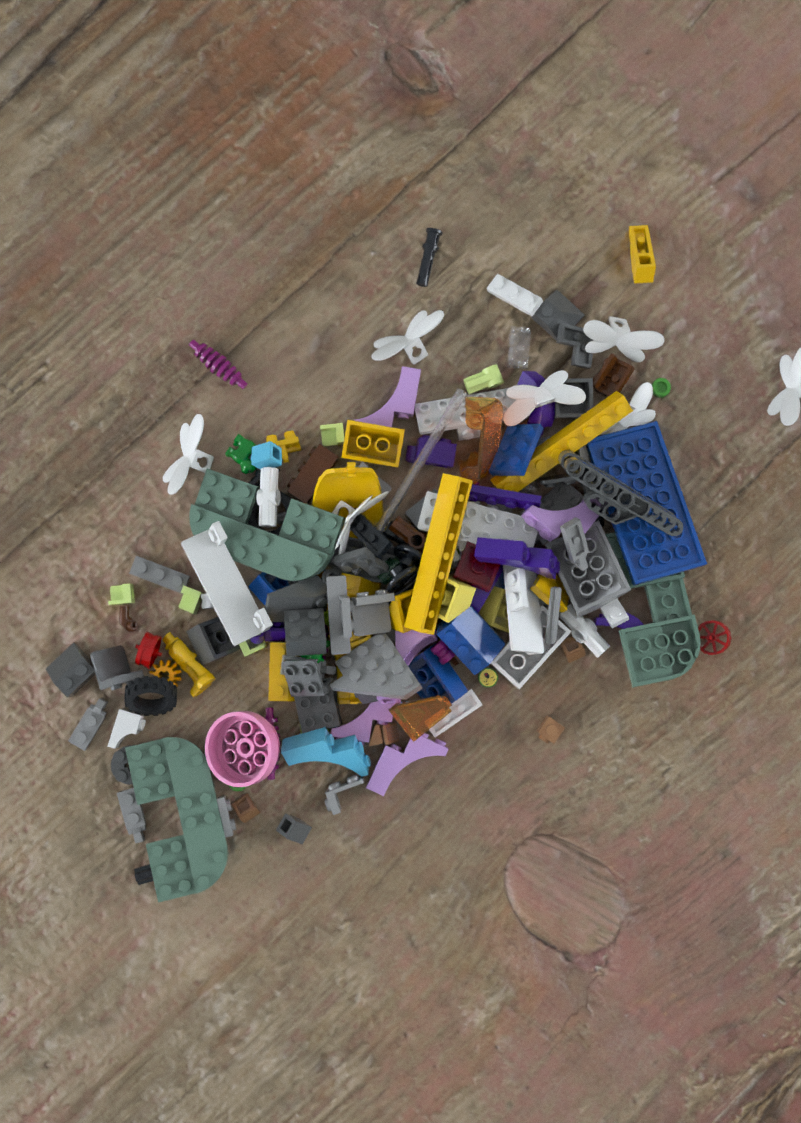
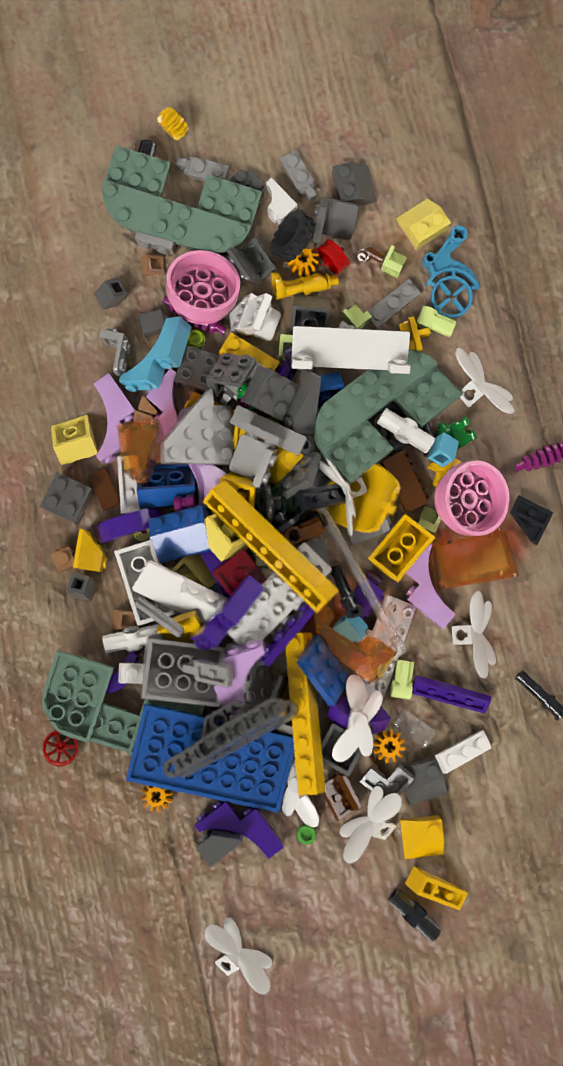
camera: 120 degrees right, 0 degrees up
none -> dark grey brick [40,472,95,525]
none -> light yellow slope [51,415,98,465]
none -> dark grey brick [66,573,97,602]
none -> yellow slope [73,529,108,572]
none -> reddish brown tile [88,468,120,511]
none -> dark purple arch [93,507,162,545]
none -> dark grey brick [139,309,168,338]
none -> light orange gear [140,785,174,812]
none -> yellow gear [157,107,189,140]
none -> lime plate [187,329,205,349]
none -> dark purple arch [195,800,284,859]
none -> dark grey slope [196,829,243,867]
none -> dark grey bracket [227,237,278,282]
none -> white piece [229,293,281,341]
none -> black pin [330,565,363,618]
none -> medium azure brick [333,614,368,645]
none -> light orange gear [373,729,406,763]
none -> black piece [387,887,442,942]
none -> light yellow slope [396,199,451,250]
none -> yellow hips [398,316,431,352]
none -> yellow slope [400,815,444,859]
none -> dark purple plate [412,675,491,714]
none -> yellowish green piece [416,306,457,337]
none -> dark azure piece [421,225,480,319]
none -> clear orange windscreen [431,528,519,589]
none -> bright pink wheel [434,461,509,536]
none -> black wing [509,495,554,546]

